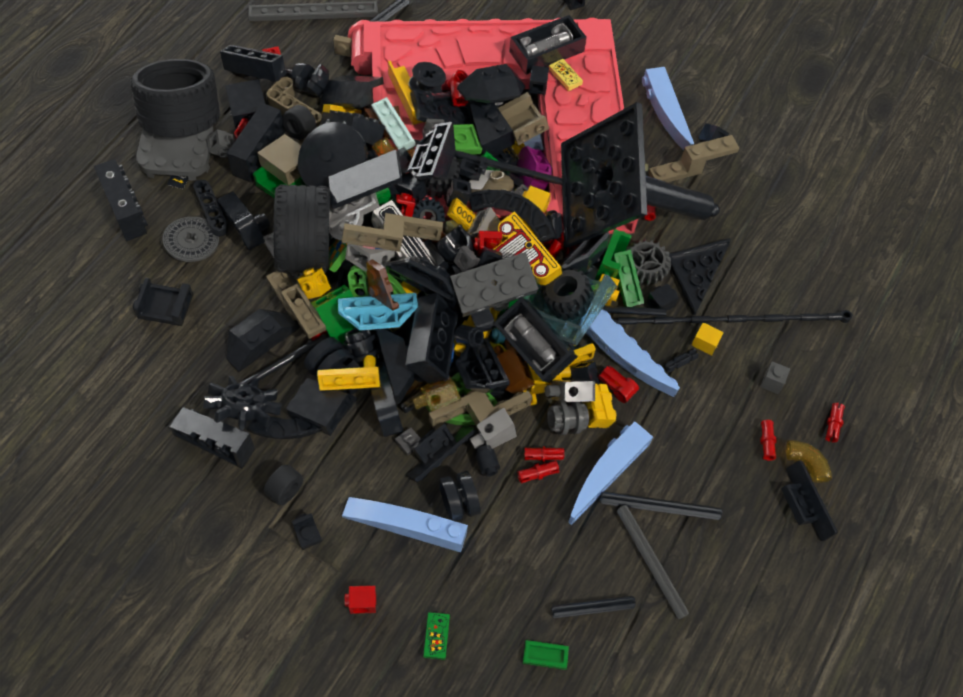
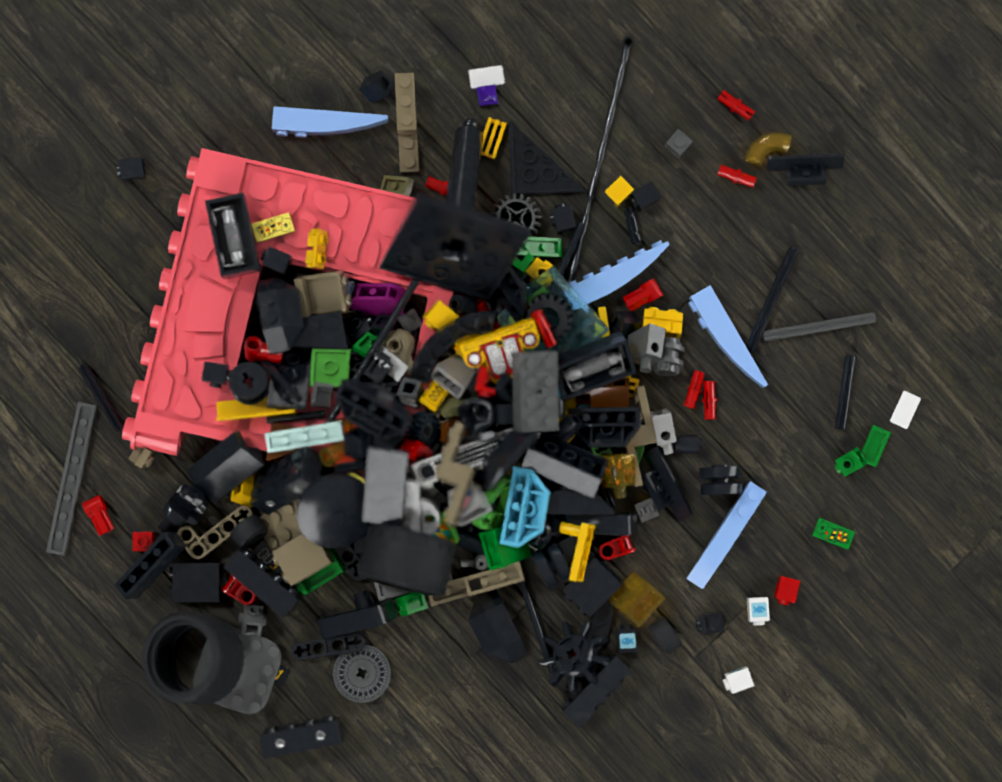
camera: 70 degrees left, 25 degrees up
black panel [133,278,193,326] -> none
yellow brick [297,268,331,299] -> none
reddish brown wing [366,259,399,311] -> none
flat silver tile [454,246,480,272] -> none
none -> red piece [82,494,115,536]
none -> black brick [201,361,232,388]
none -> black bar [267,410,326,424]
none -> yellow hinge [305,228,328,270]
none -> green bracket [395,592,428,617]
none -> white sticker [469,65,505,88]
none -> dark purple tile [476,84,498,107]
none -> yellow tile [481,117,507,160]
none -> red axle [530,309,556,348]
none -> red piece [597,535,636,560]
none -> clear yellow slope [607,572,665,627]
none -> brick [616,625,638,653]
none -> black brick [630,181,661,211]
none -> white brick [723,666,754,694]
none -> brick [747,597,770,625]
none -> green brick [835,446,867,477]
none -> white sticker [890,391,921,429]

